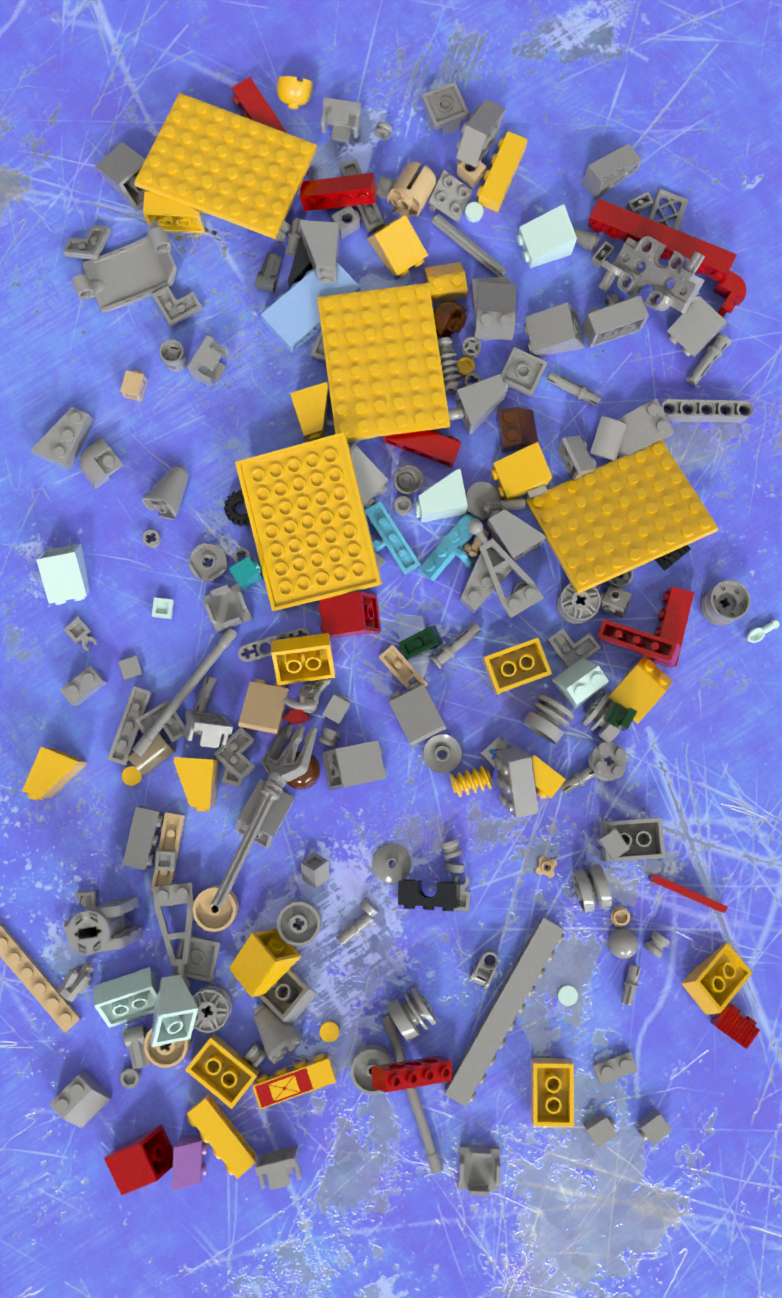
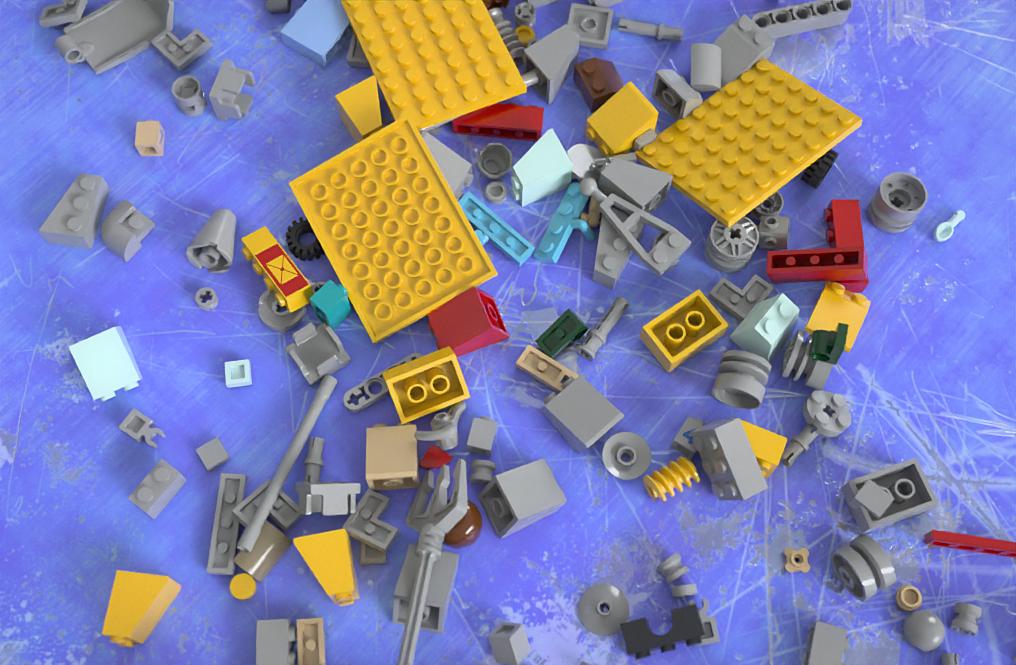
camera: 15 degrees left, 15 degrees down
none -> yellow brick [241,226,314,313]

